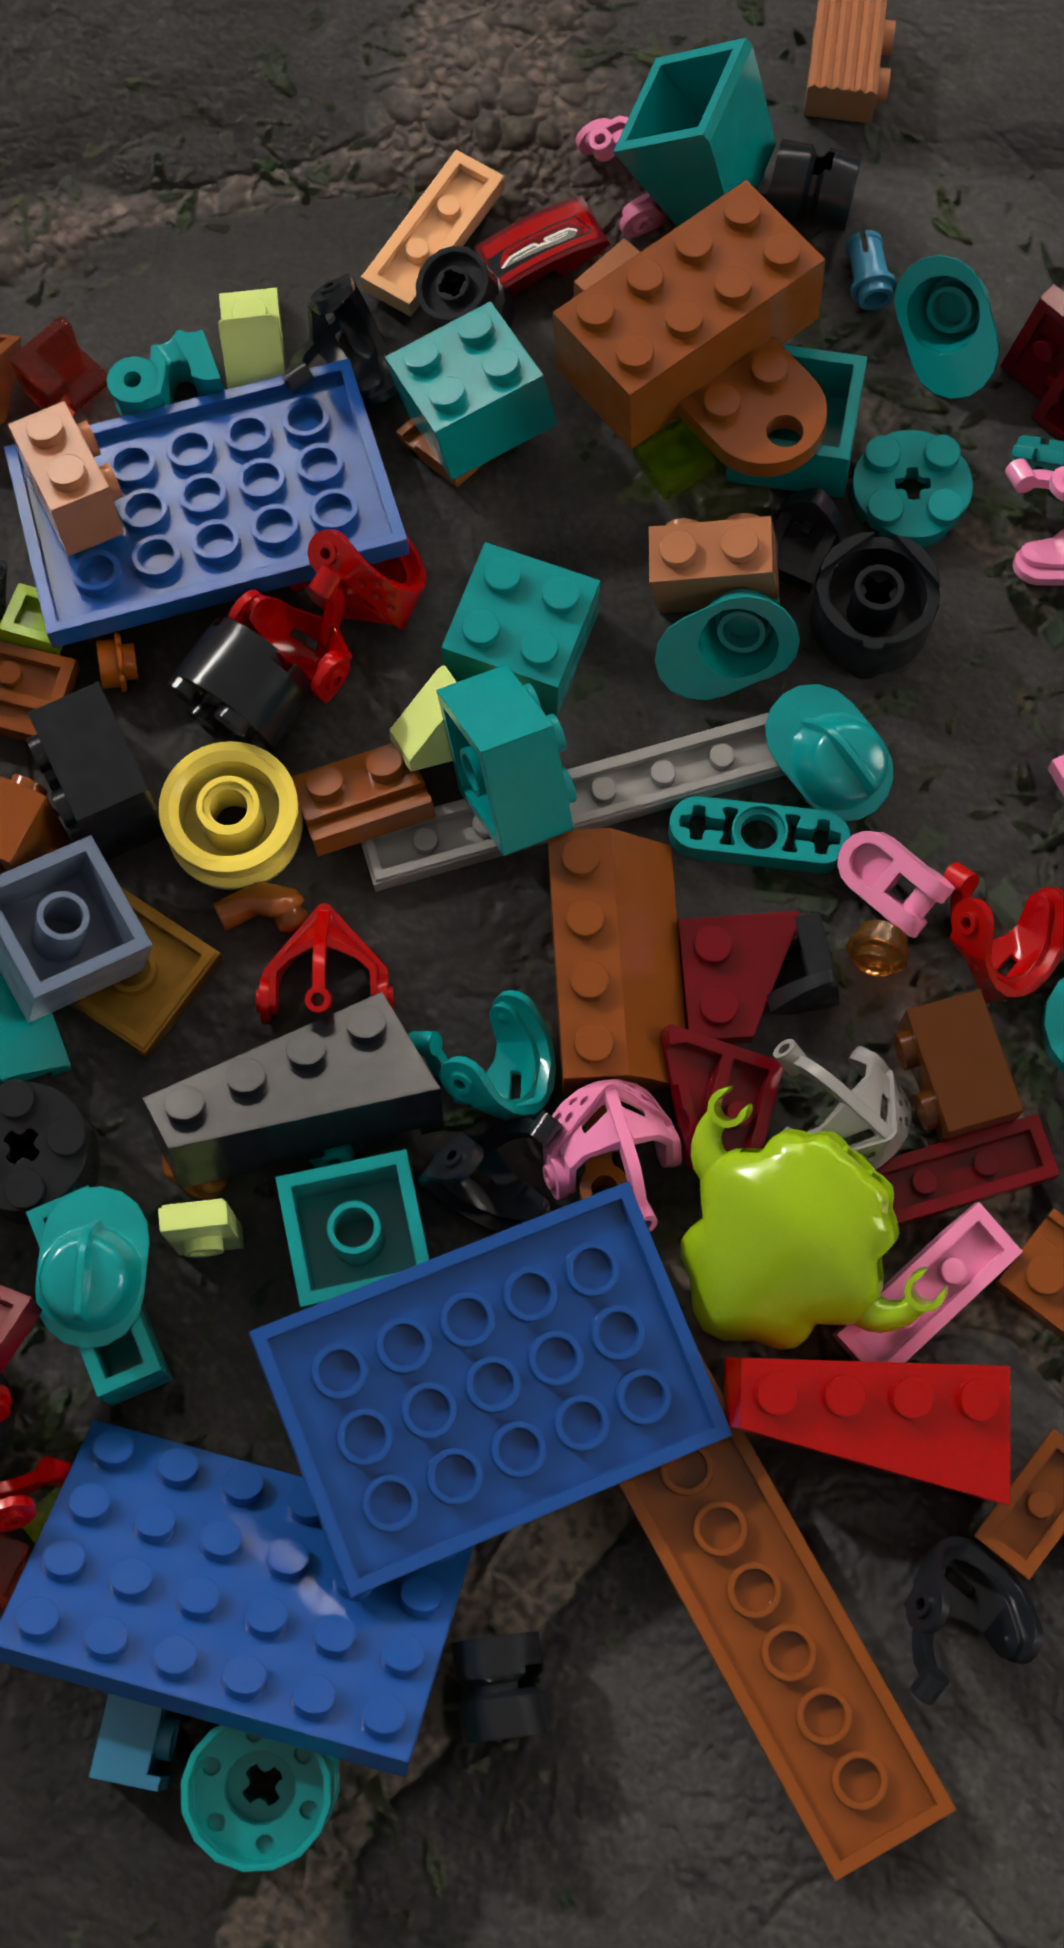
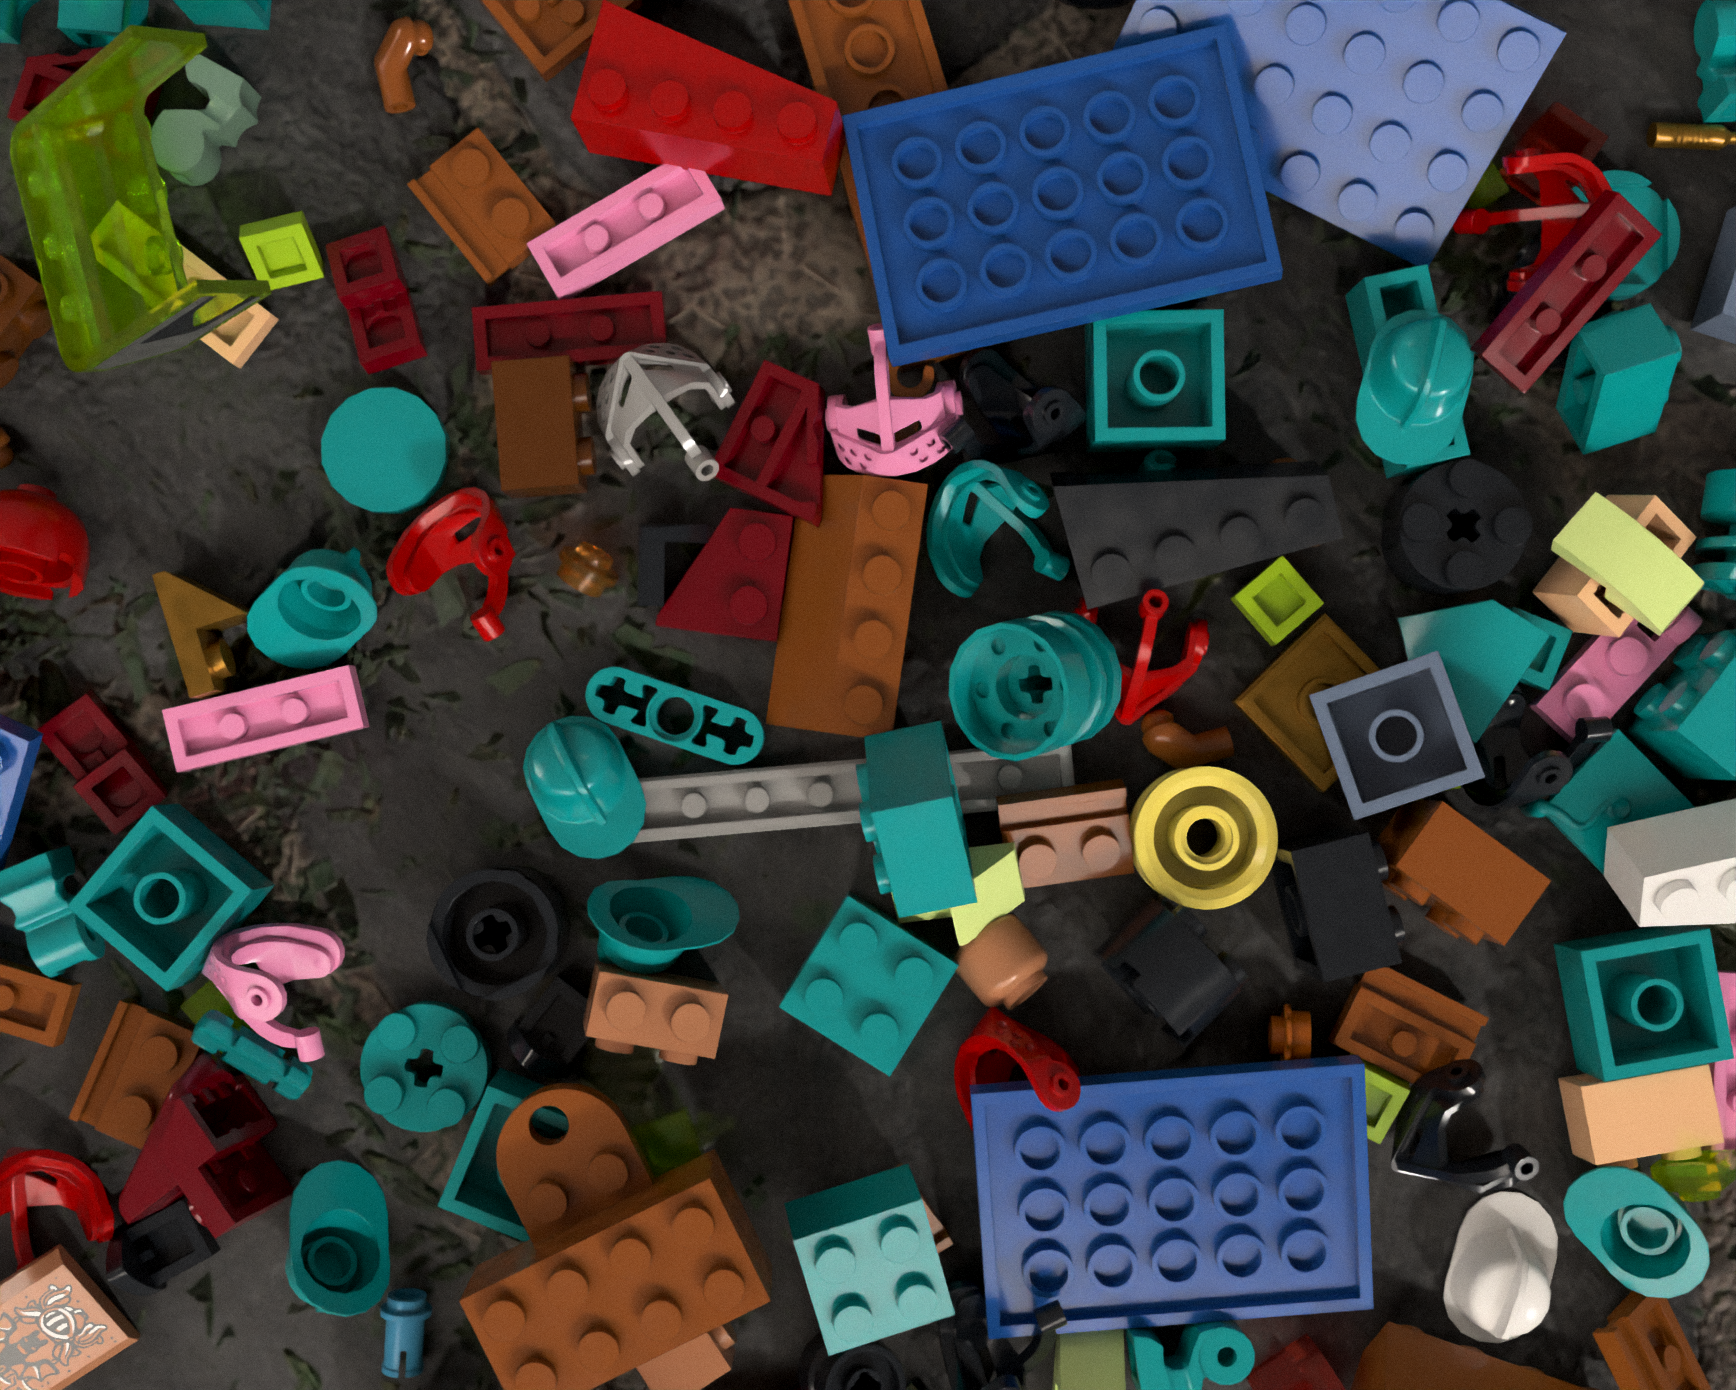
camera: 170 degrees left, 15 degrees up
nougat brick [8,401,124,557] -> none
yellowish green plate [158,1198,244,1257] -> none
red helmet [228,564,353,705] -> none
lime piece [680,1086,948,1350] -> none
bright pink plate [837,831,955,938] -> none
none -> teal wheel [948,611,1122,761]
none -> nougat head [953,914,1048,1010]
none -> lime plate [1230,555,1324,646]

